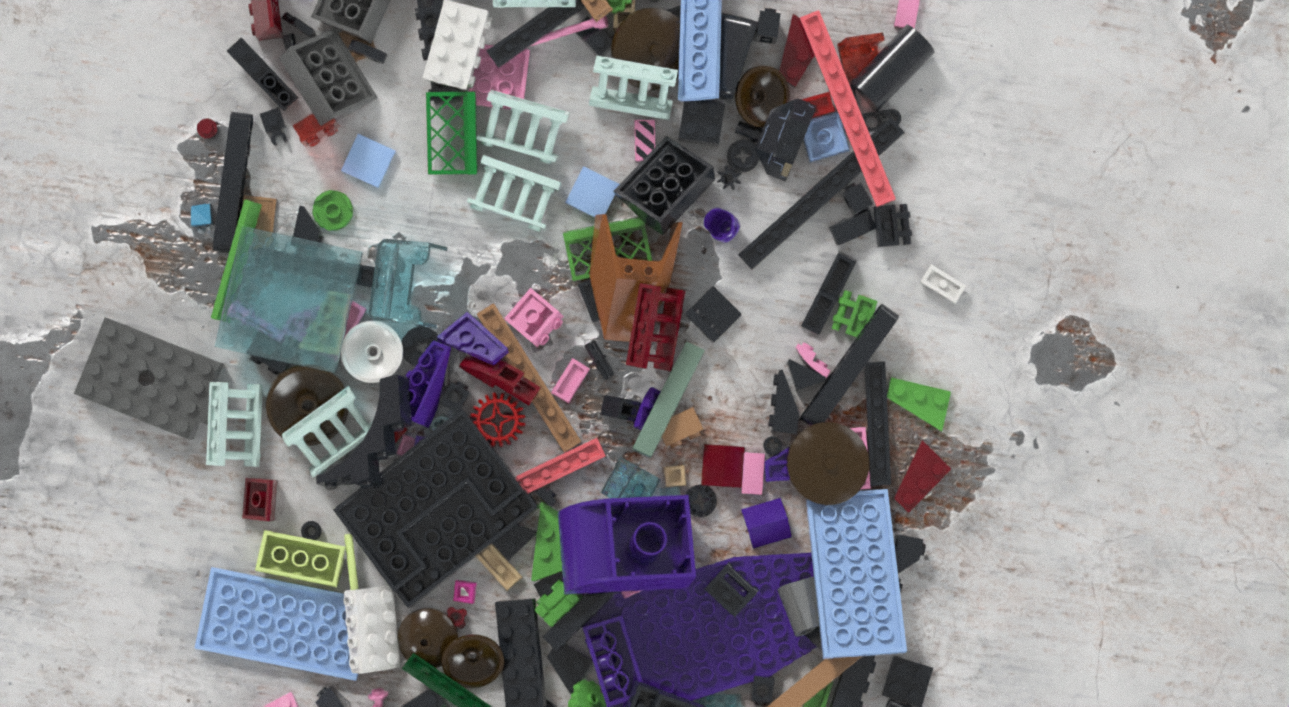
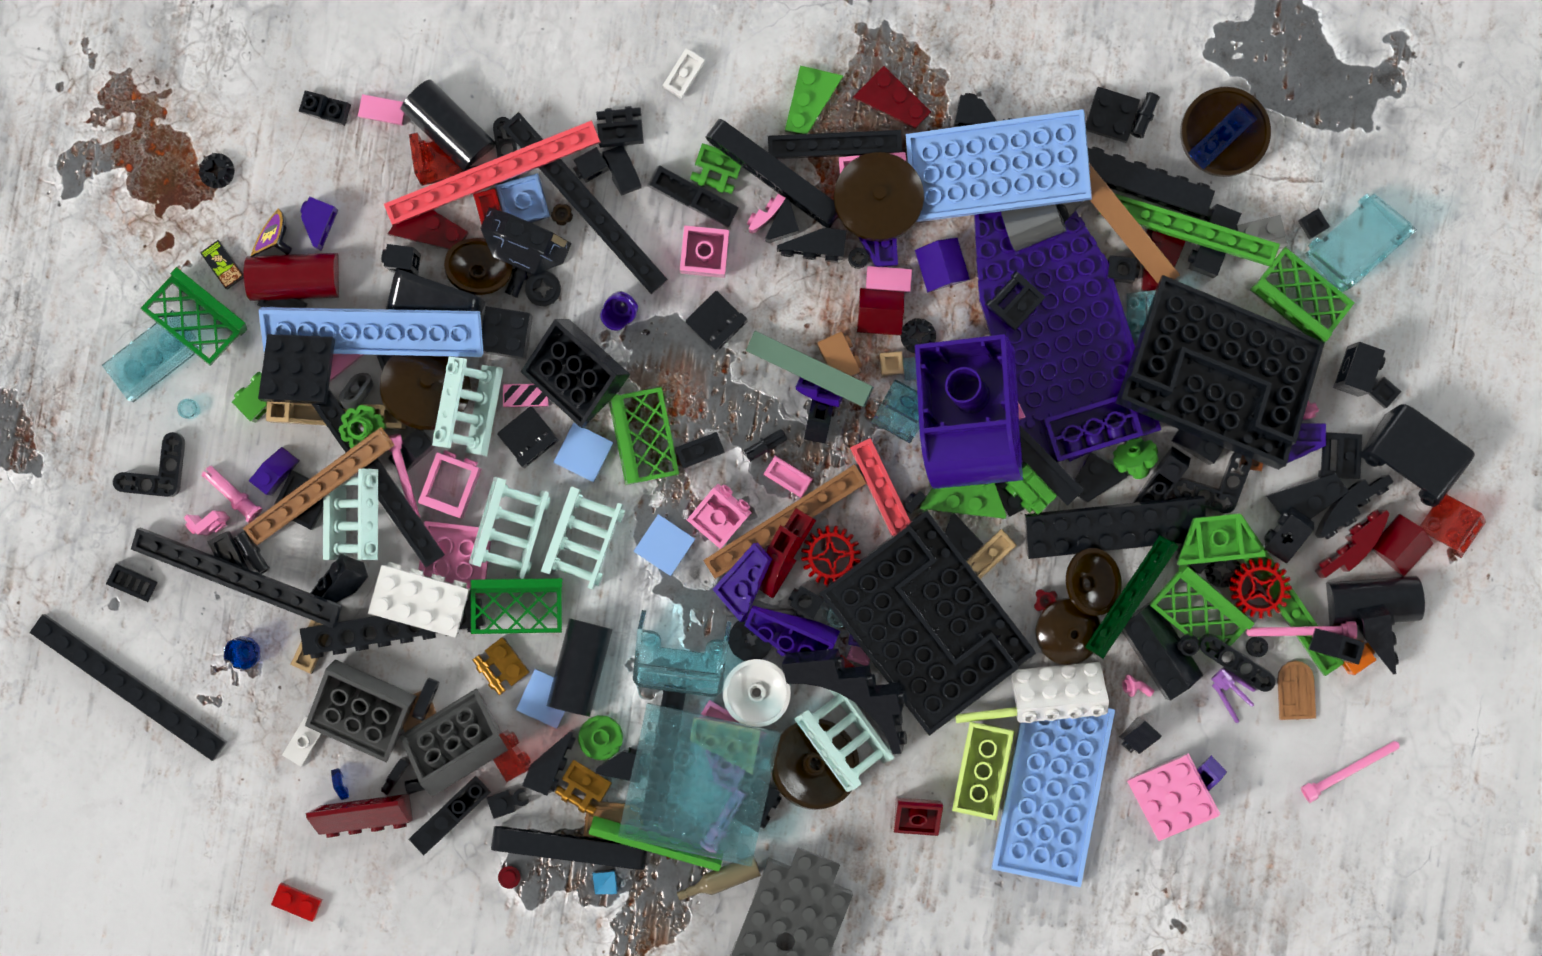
camera: 90 degrees left, 0 degrees up
light aqua fence [206,382,263,467] -> none
black plate [301,521,322,541] -> none
dark pink tile [453,580,477,604] -> none
dark orange windscreen [590,214,683,342] -> none
dark red fence [626,283,686,371] -> none
black gear [717,165,742,190] -> none
none -> bright pink window [418,450,482,519]
none -> pearl gold plate [472,637,530,695]
none -> black bracket [497,406,559,468]
none -> black slope [522,730,576,796]
none -> black brick [546,618,613,717]
none -> dark brown plate [551,204,573,226]
none -> pearl gold plate [554,760,612,816]
none -> light blue tile [634,514,695,576]
none -> dark tan piece [677,855,761,901]
none -> bright pink brick [680,225,730,278]

